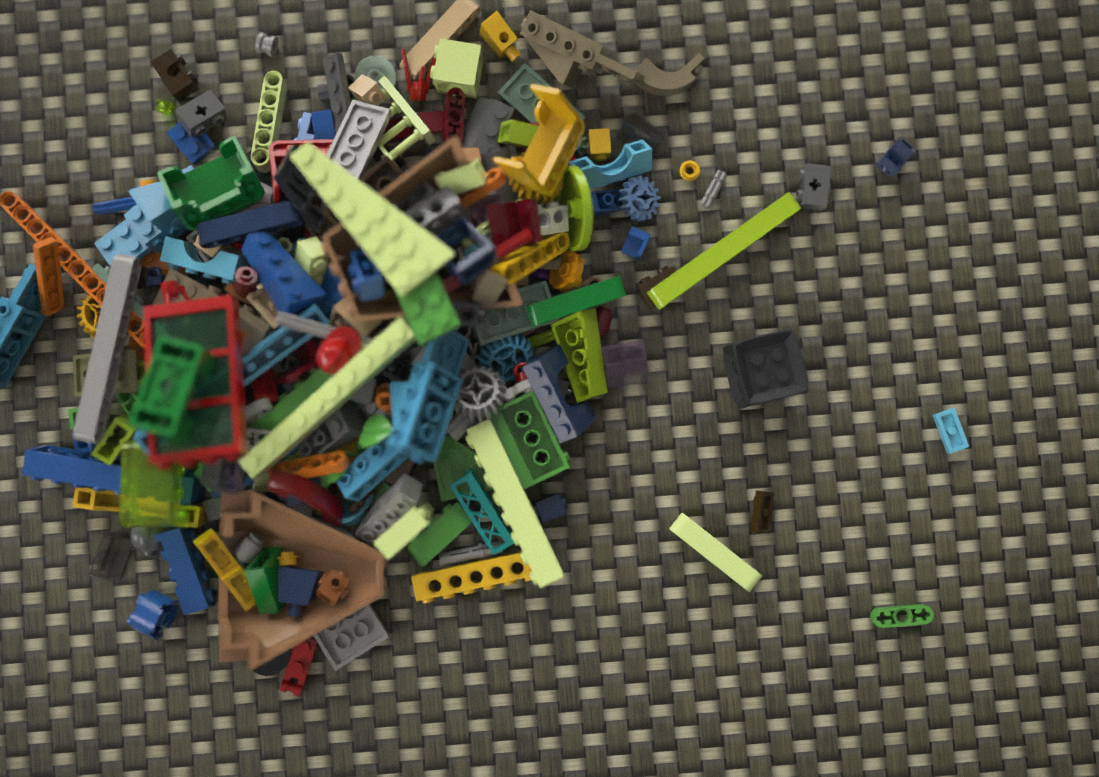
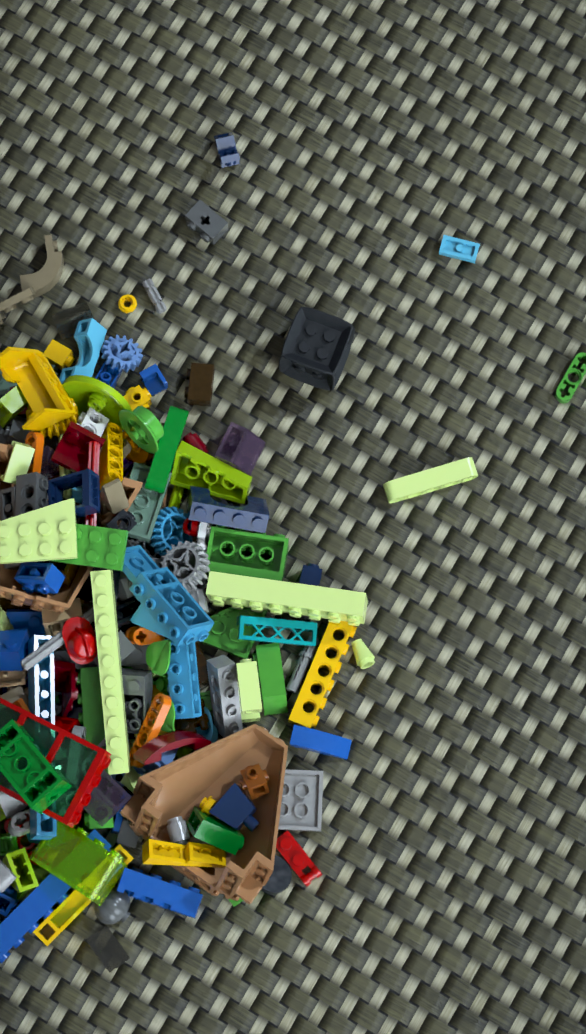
camera: 55 degrees left, 10 degrees down
blue brick [127,590,179,640] -> none
lime beam [647,192,801,310] -> none
dark brown plate [751,490,774,534] -> none
none -> bright green wheel [119,406,164,454]
none -> yellow brick [123,385,152,411]
none -> blue slope [290,724,352,760]
none -> yellowish green cone [351,639,375,669]

